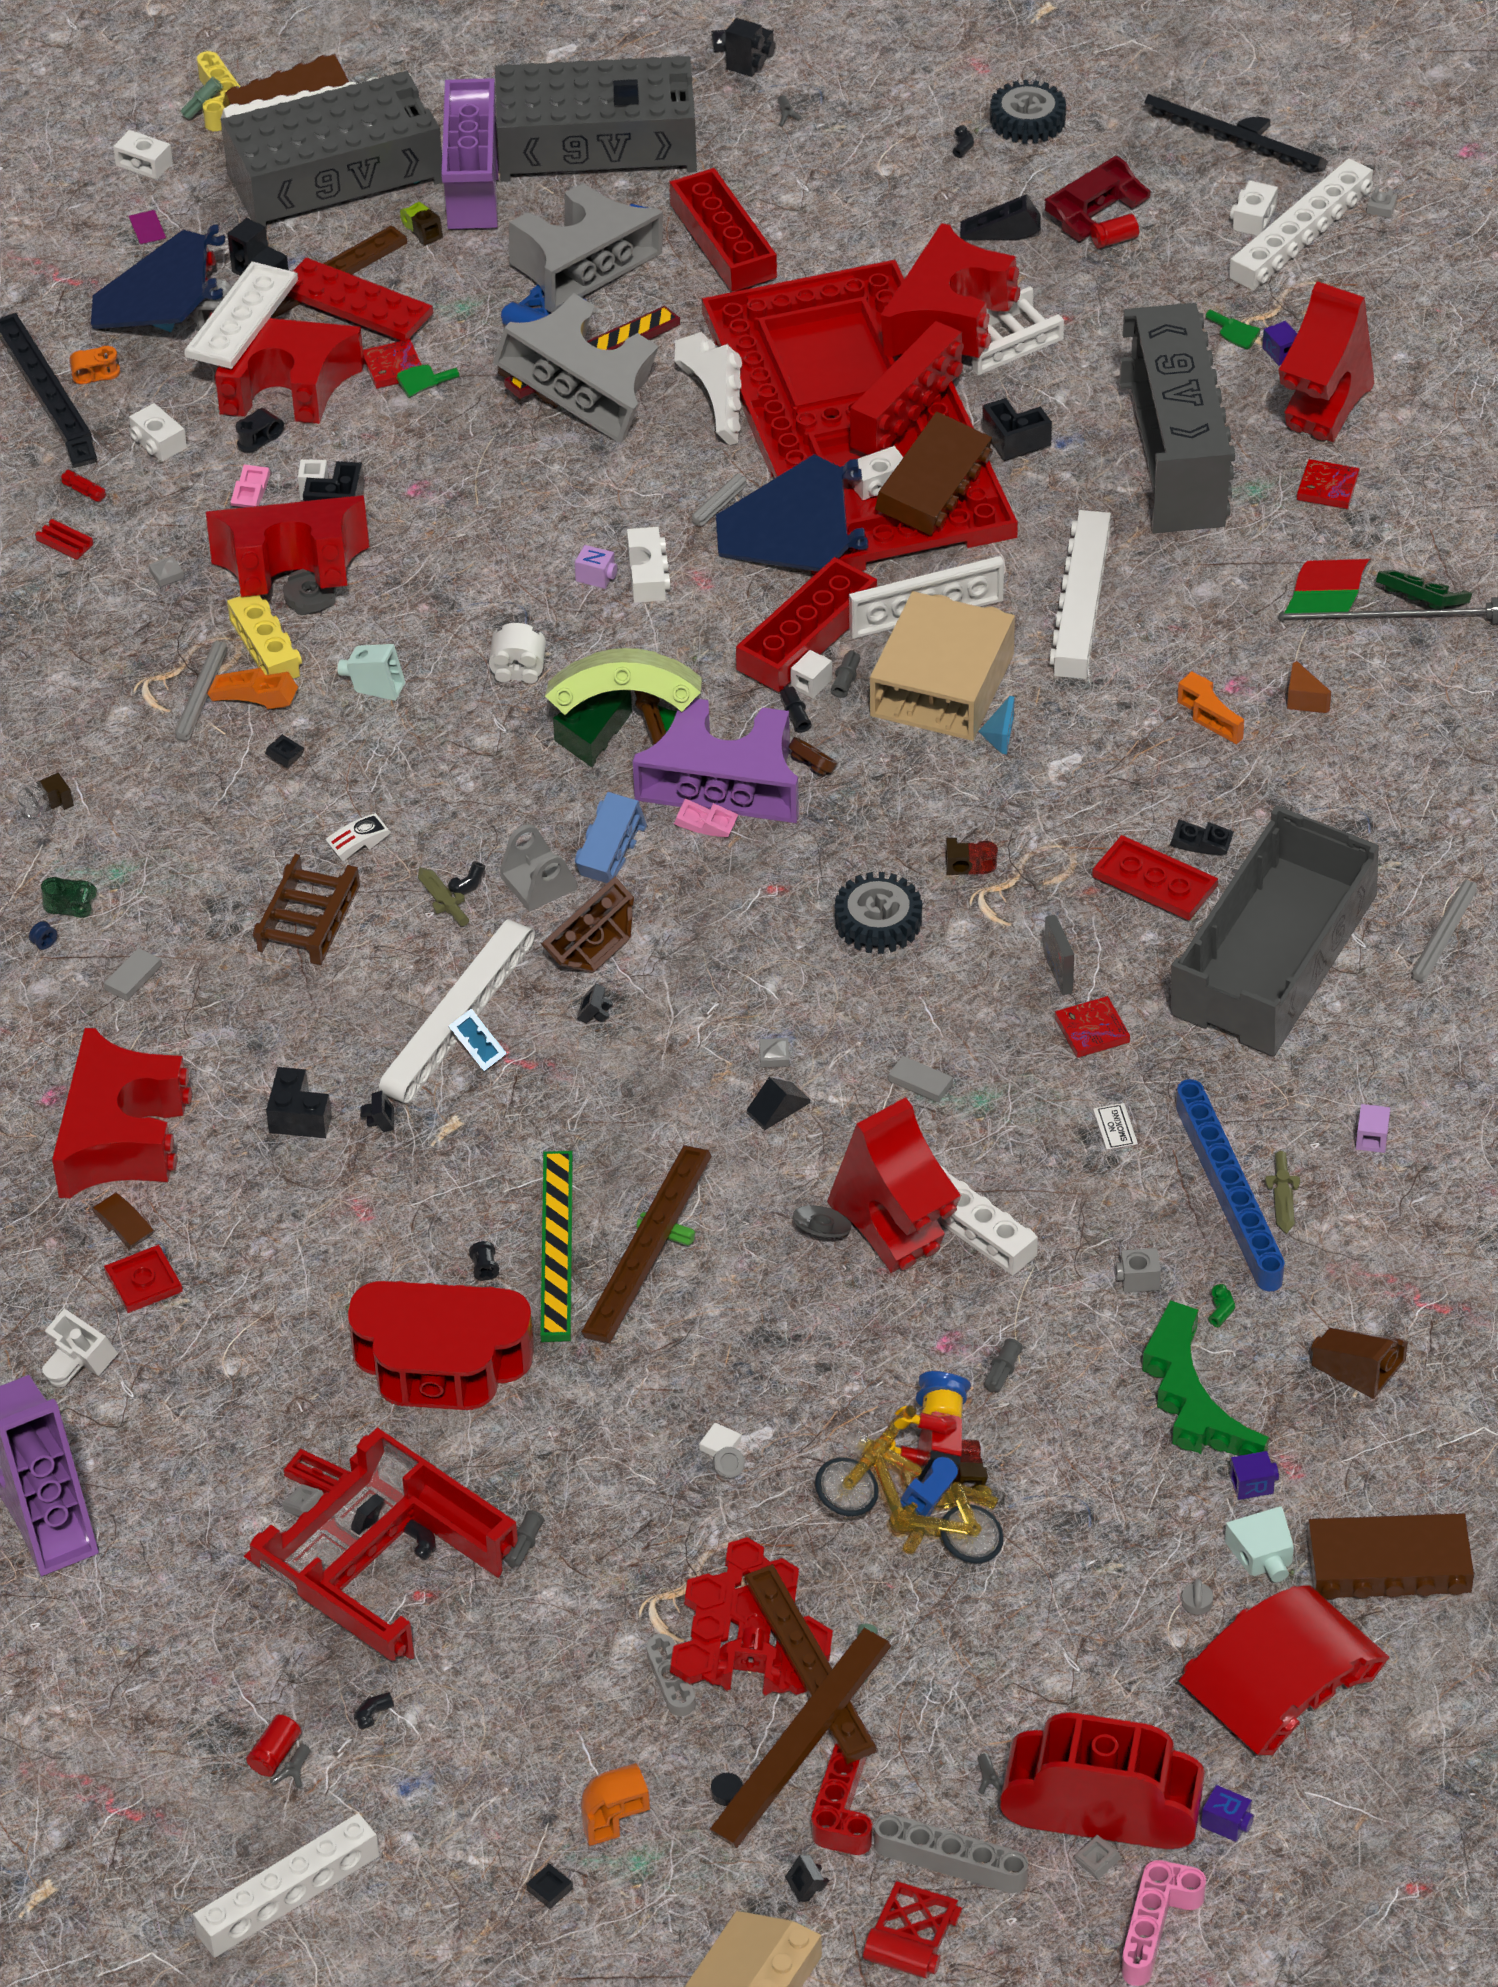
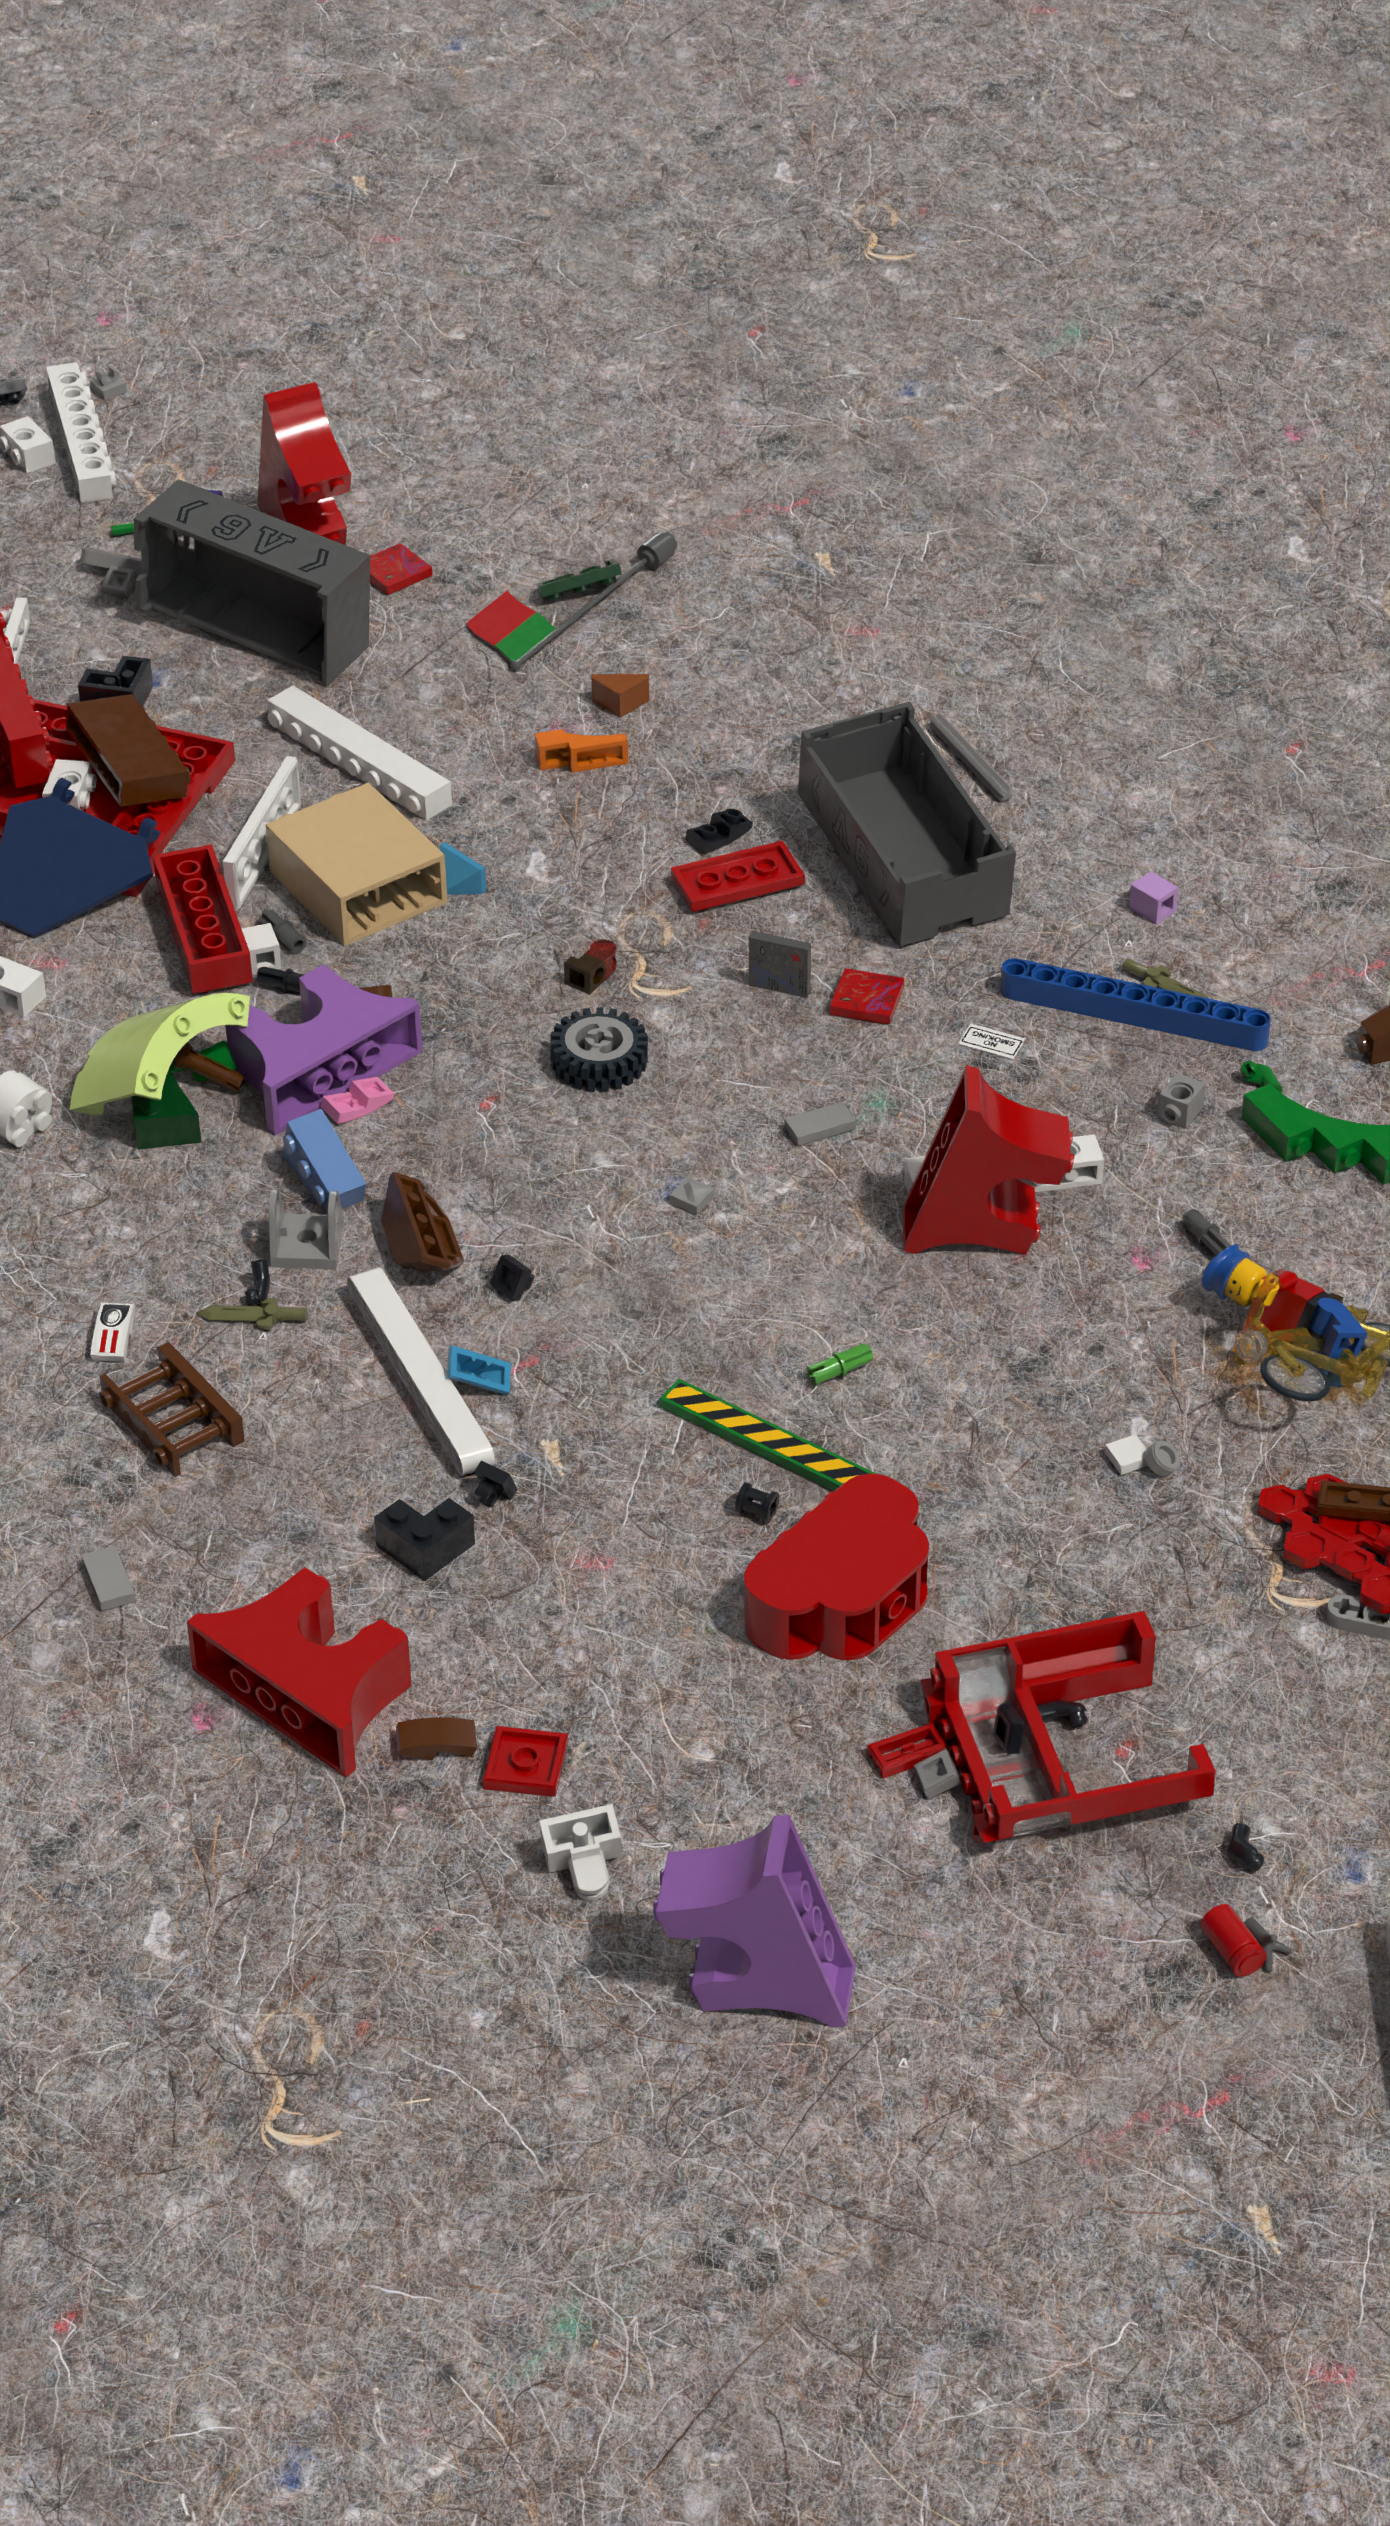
camera: 55 degrees left, 5 degrees down
reddish brown tile [581,1145,712,1343] -> none
black slope [747,1077,810,1131] -> none
dark grey dish [793,1205,852,1240] -> none

